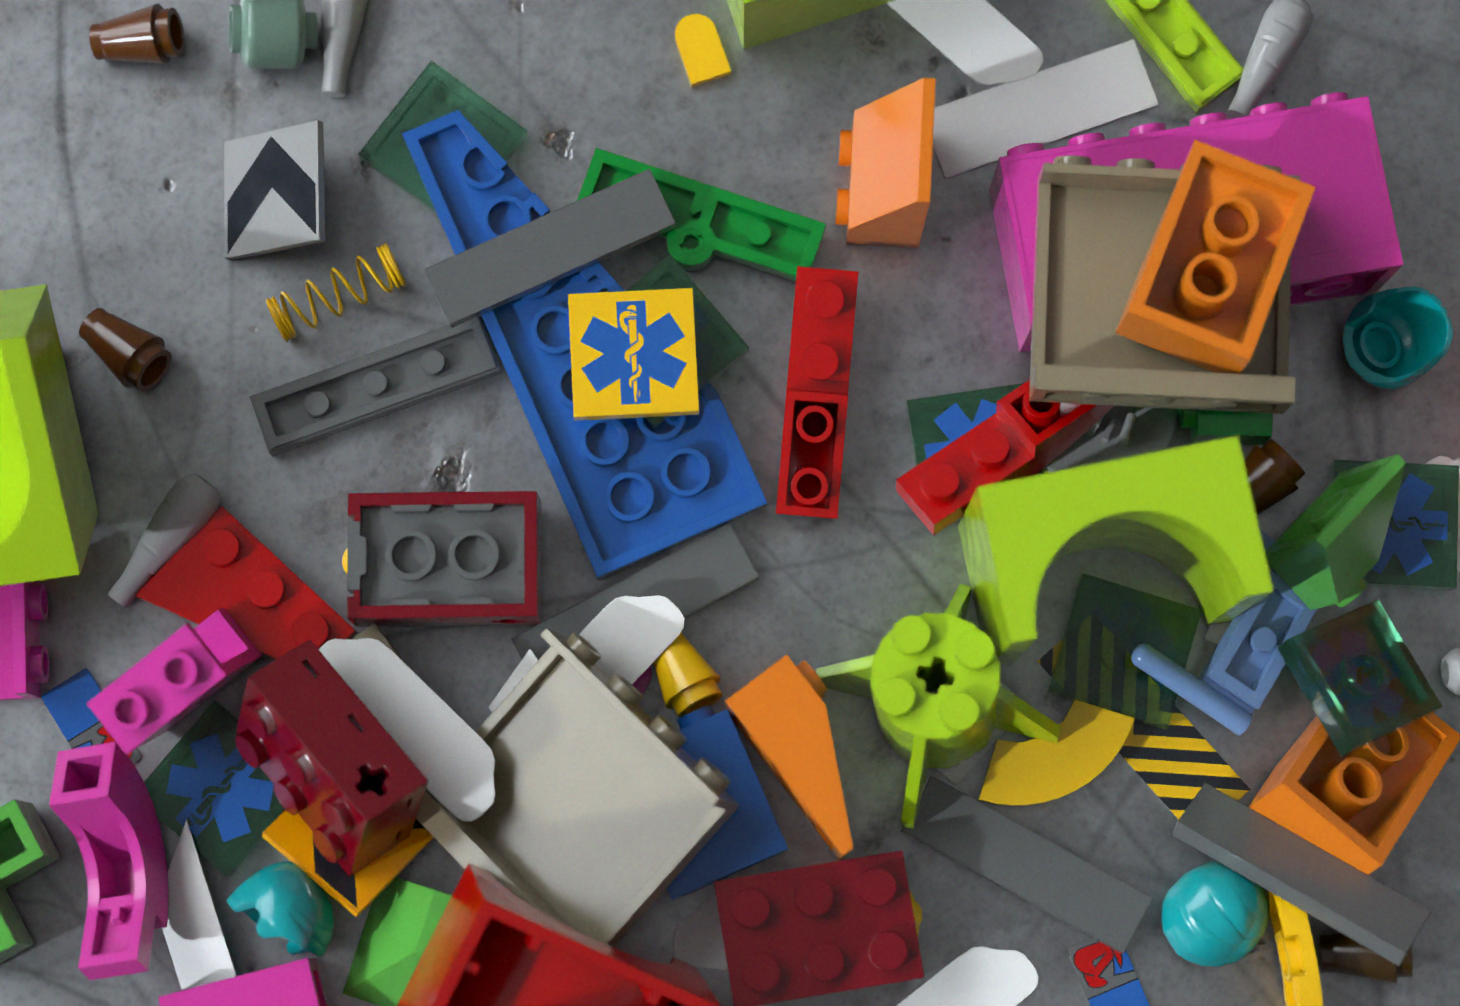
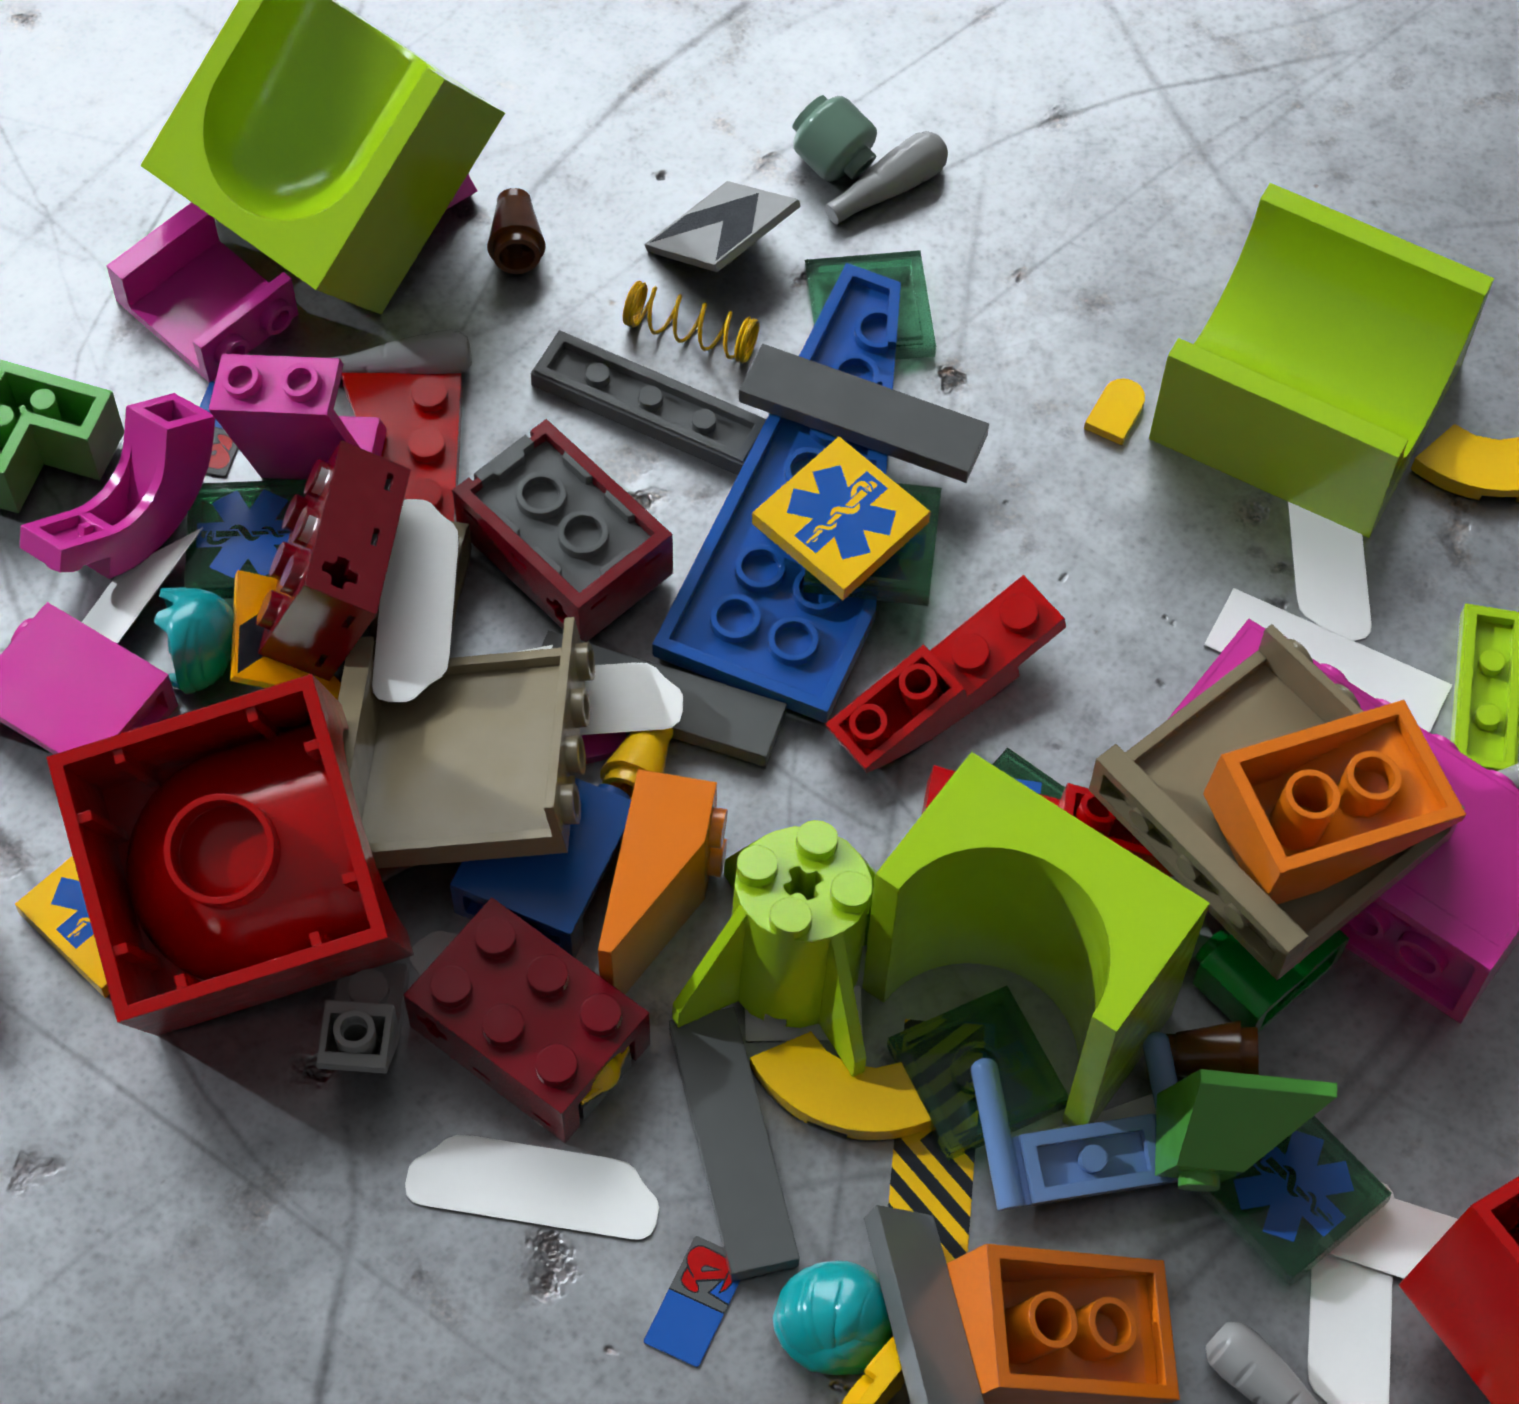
camera: 45 degrees right, 20 degrees down
reddish brown cone [89,3,185,64] -> none
green hinge [577,148,826,282] -> none
orange slope [835,78,936,248] -> none
tile [1277,599,1443,757] -> none
teal hair [1342,286,1454,390] -> none

